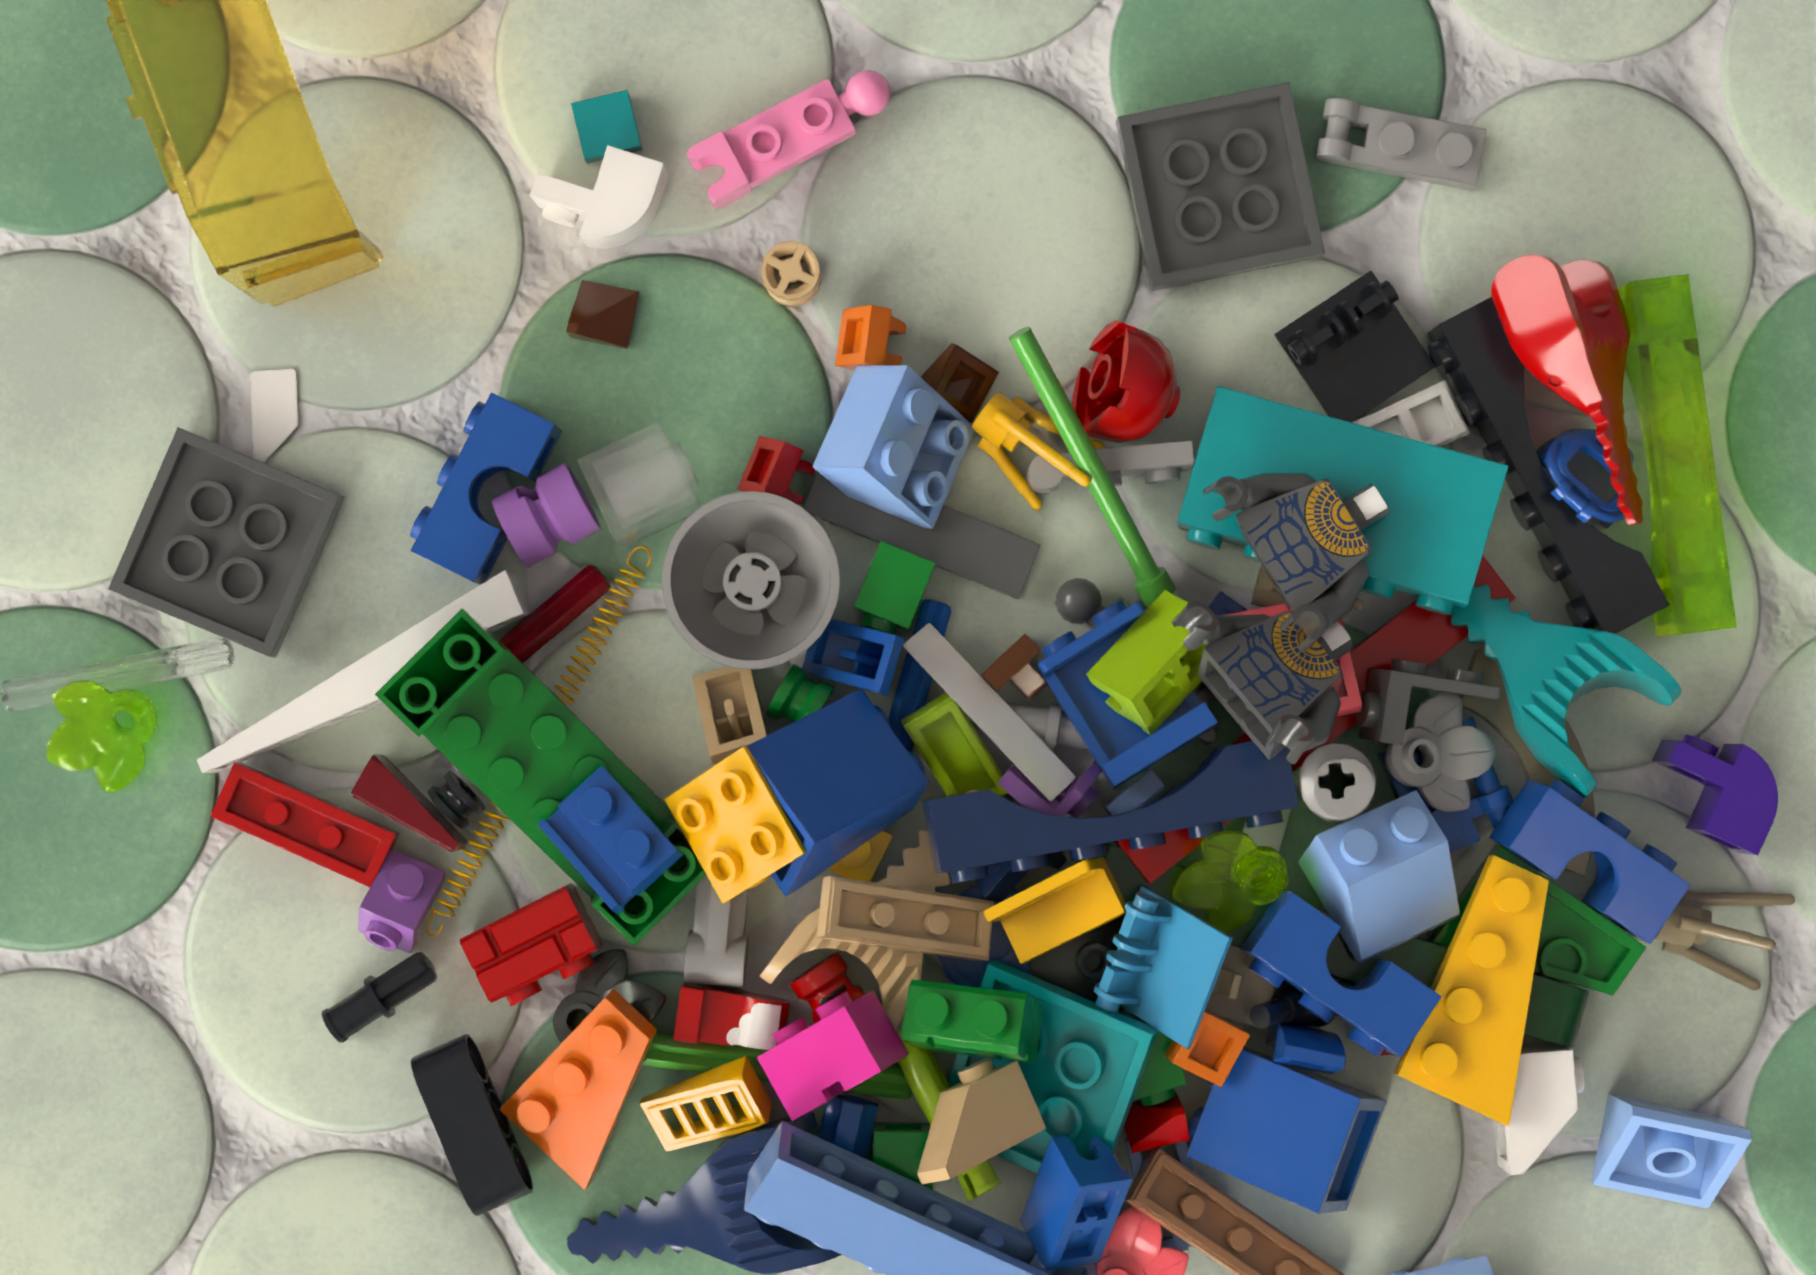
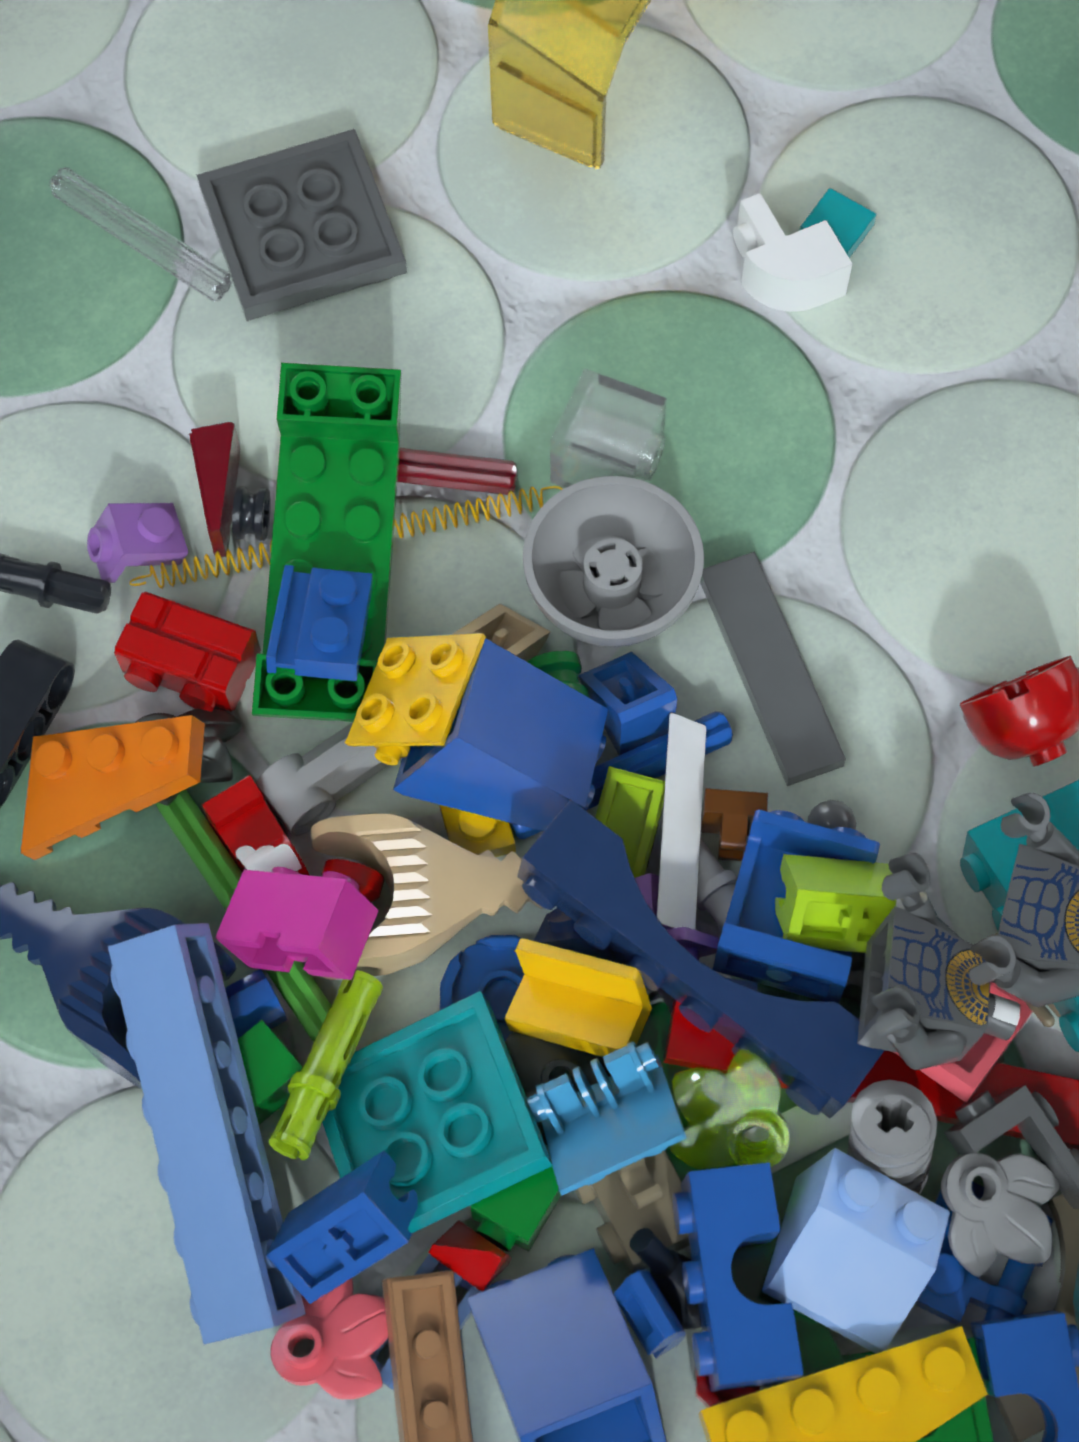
camera: 50 degrees right, 20 degrees down
clear neon green plate [46,680,158,793] -> none
white slope [197,570,531,773] -> none
red plate [210,762,400,888] -> none
white sticker [250,369,299,463] -> none
blue arch [410,392,562,585] -> none
medium lavender wheel [492,462,601,567] -> none
reddish brown slope [566,280,640,349] -> none
yellow slope [639,1056,772,1152] -> none
bright pink plate [686,70,891,208] -> none
red tile [737,436,816,504] -> none
tan wheel [761,241,821,307] -> none
light blue slope [812,365,974,529] -> none
tan tile [816,876,994,961] -> none
orange tile [835,305,906,371] -> none
green brick [854,541,936,635] -> none
green brick [901,979,1044,1064] -> none
tan slope [917,1058,1047,1185] -> none
reddish brown slope [921,343,999,423] -> none
yellow plant [971,392,1106,510] -> none
bright green bar [1009,327,1176,606] -> none
light grey plate [1026,441,1194,495] -> none
orange tile [1164,1009,1250,1087] -> none

